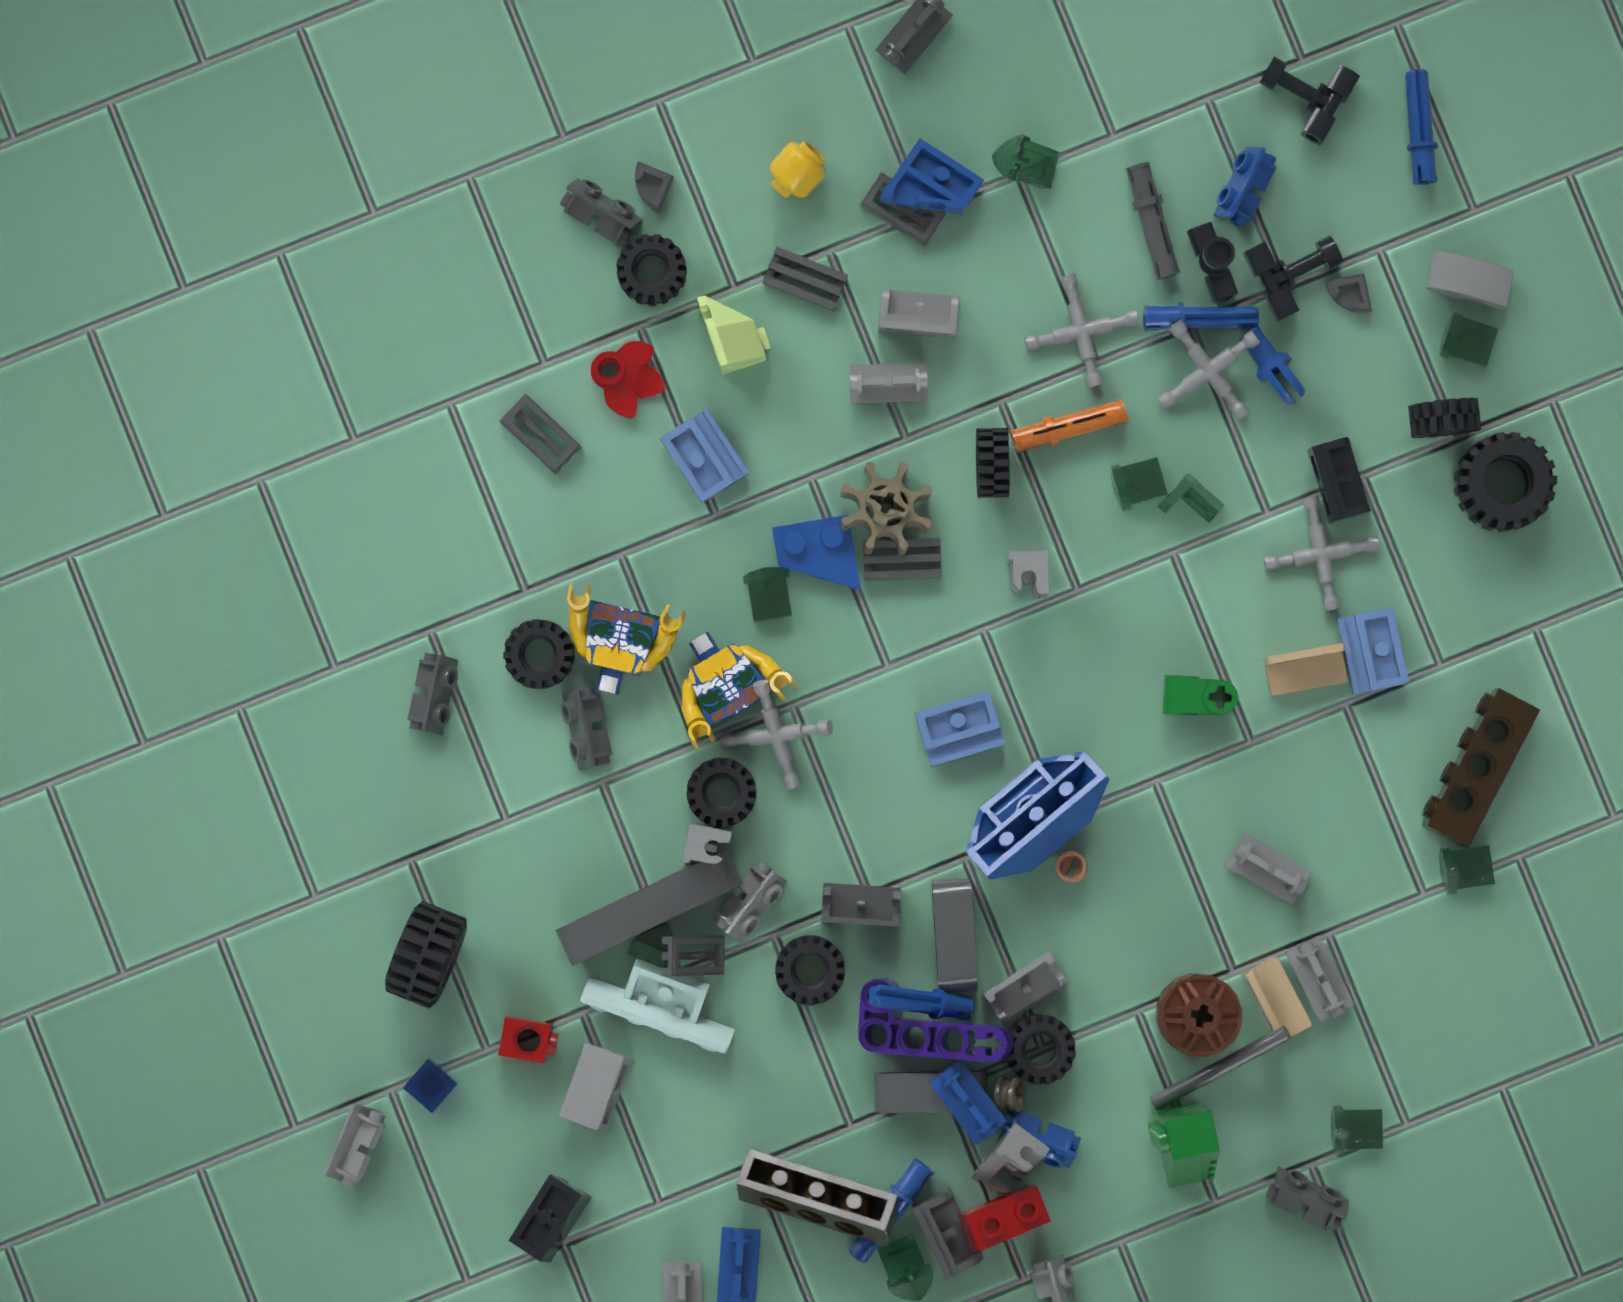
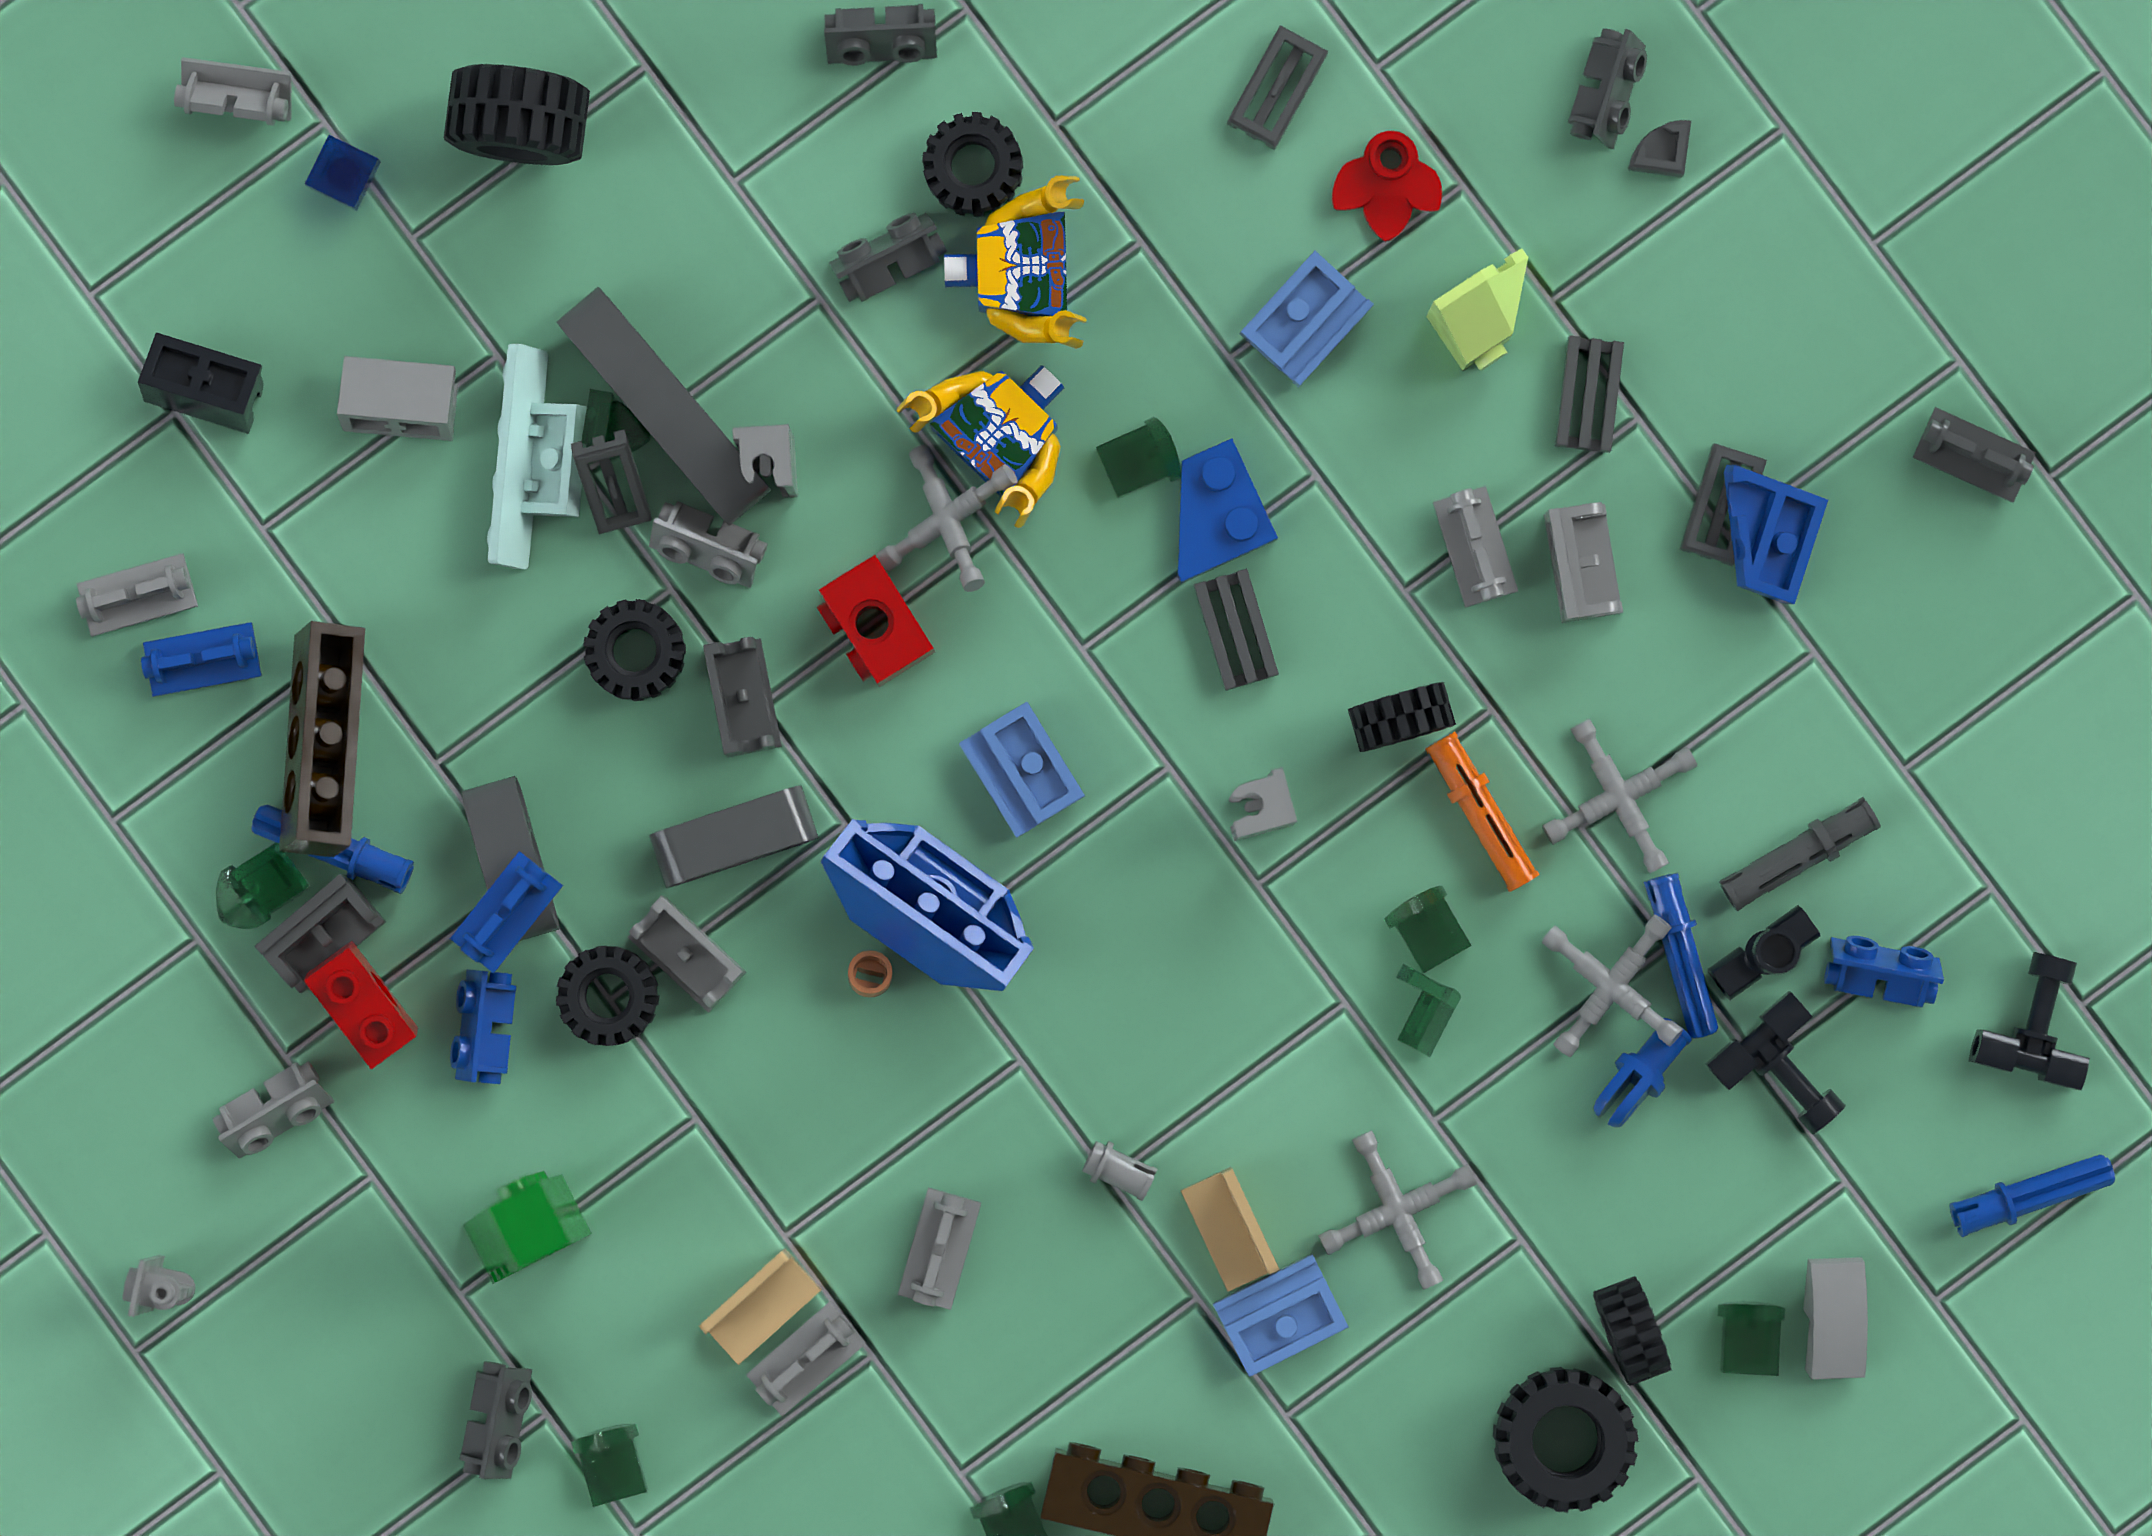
camera: 75 degrees right, 0 degrees up
red brick [498,1016,559,1063] -> none
black tyre [616,234,687,306] -> none
black tyre [686,757,757,828] -> none
yellow head [769,141,826,198] -> none
dark tan gear [840,462,932,555] -> none
dark purple beam [858,978,1014,1062] -> none
blue axle [868,984,974,1021] -> none
light grey hinge [971,1123,1050,1194] -> none
clear green tile [992,134,1059,189] -> none
dark tan bush [994,1077,1025,1112] -> none
dark grey bar [1150,1026,1291,1110] -> none
copper wheel [1156,973,1242,1057] -> none
green piece [1162,675,1238,716] -> none
black hinge [1307,437,1371,524] -> none
dark grey tile [1325,273,1372,313] -> none
none -> red brick [817,555,935,687]
none -> light grey pin [1082,1141,1157,1201]

